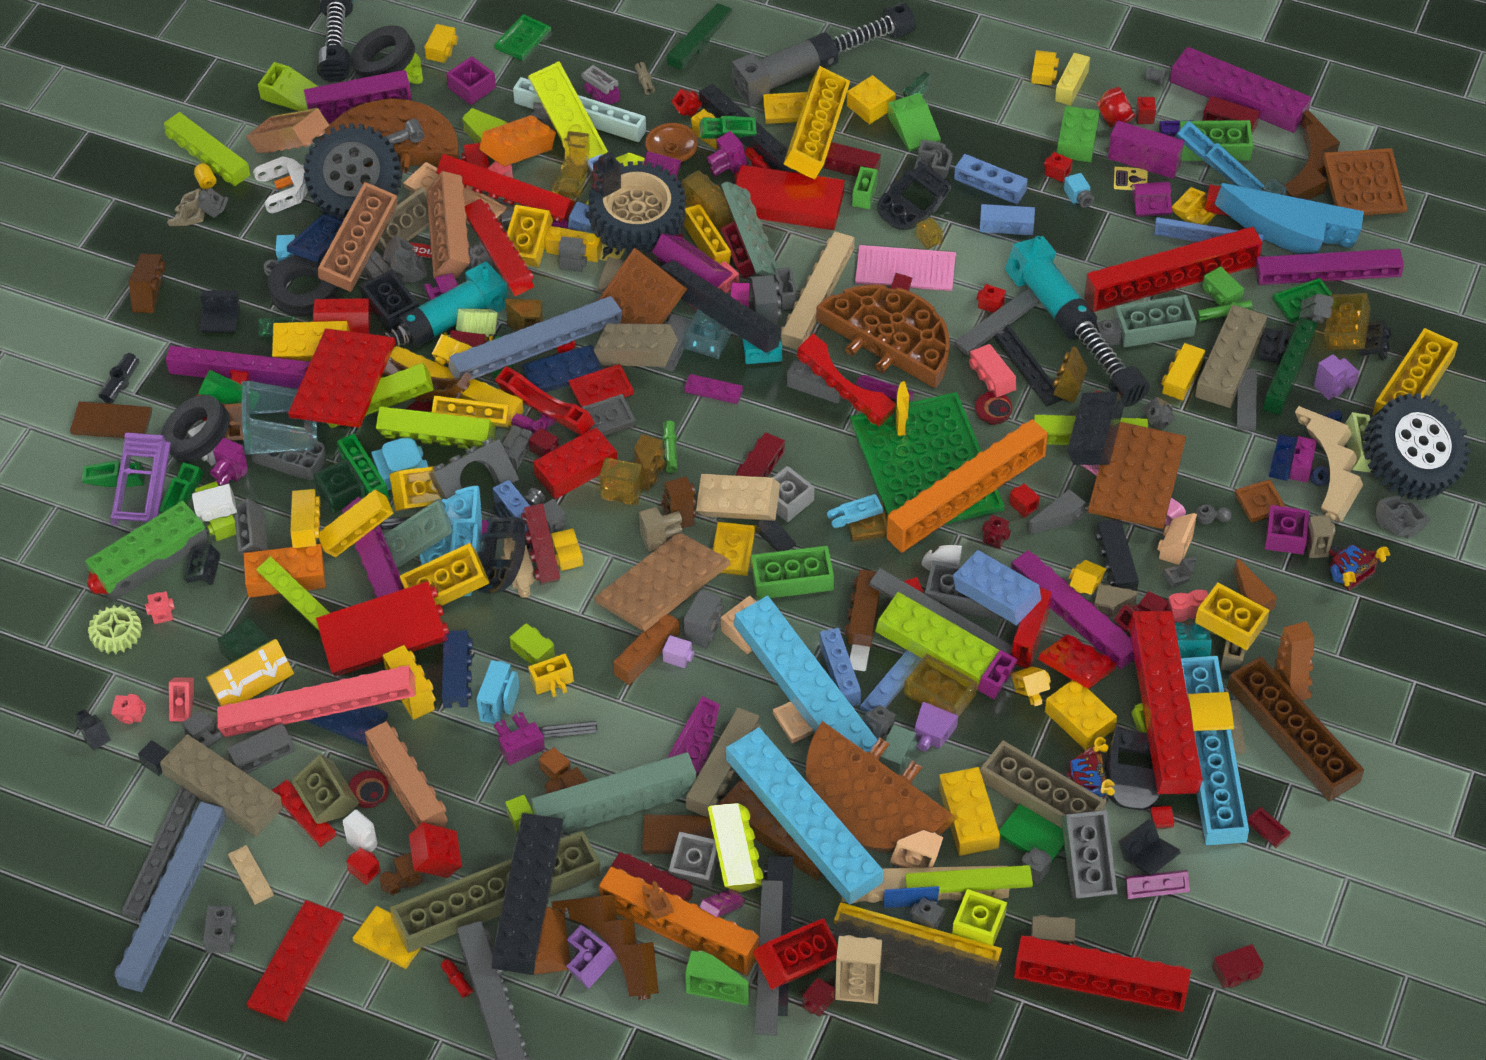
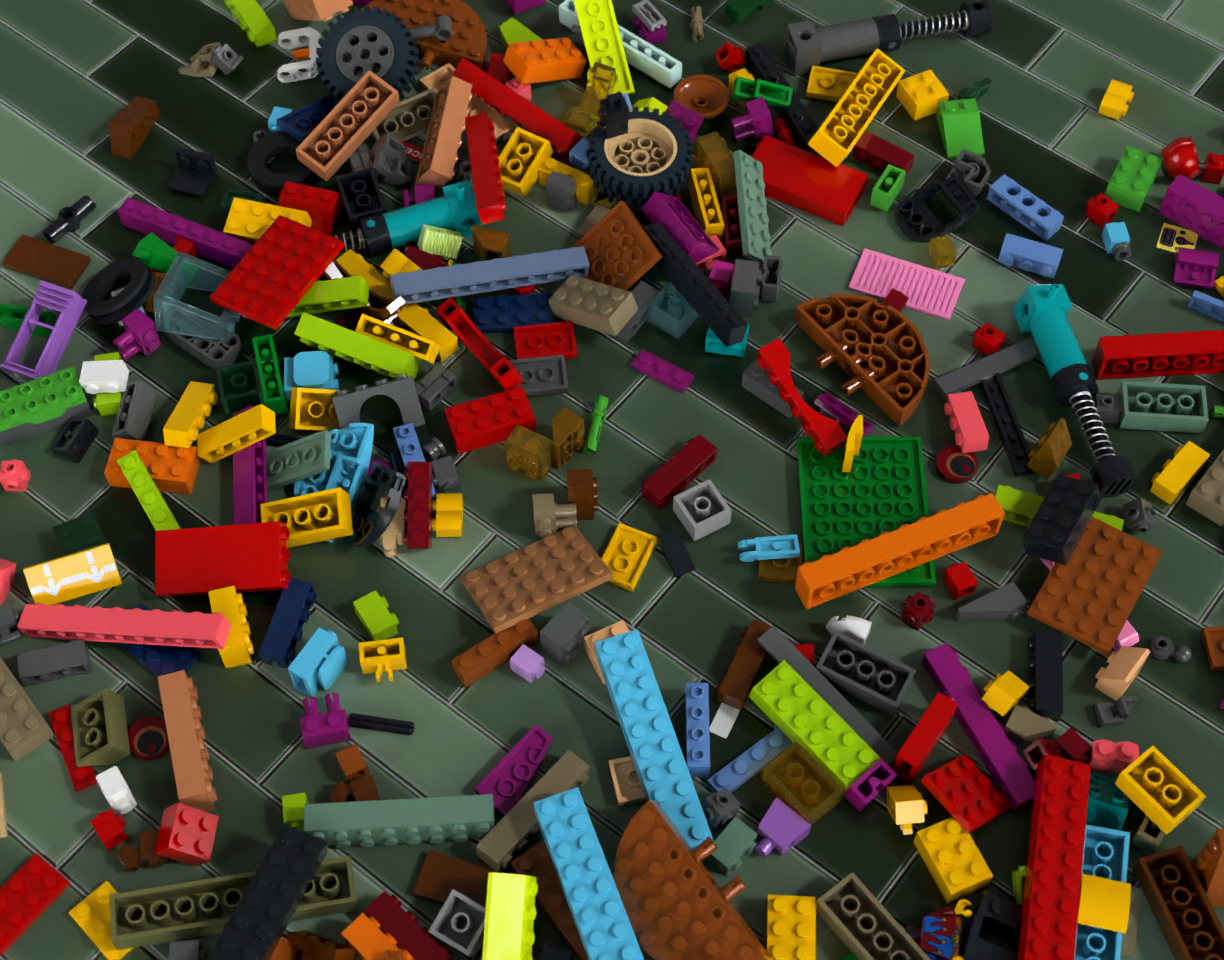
camera: 15 degrees right, 5 degrees up
green slope [159,462,204,513] -> none
yellow brick [194,163,216,189] -> none
magenta bar [511,413,555,434] -> none
dark red brick [529,428,559,457] -> none
tan brick [696,474,780,521] -> none
bright green brick [751,546,834,600] -> none
tan brick [780,231,855,350] -> none
medium blue brick [953,550,1041,625] -> none
light yellow brick [1055,53,1090,106] -> none
dark orange slope [1234,558,1277,612] -> none

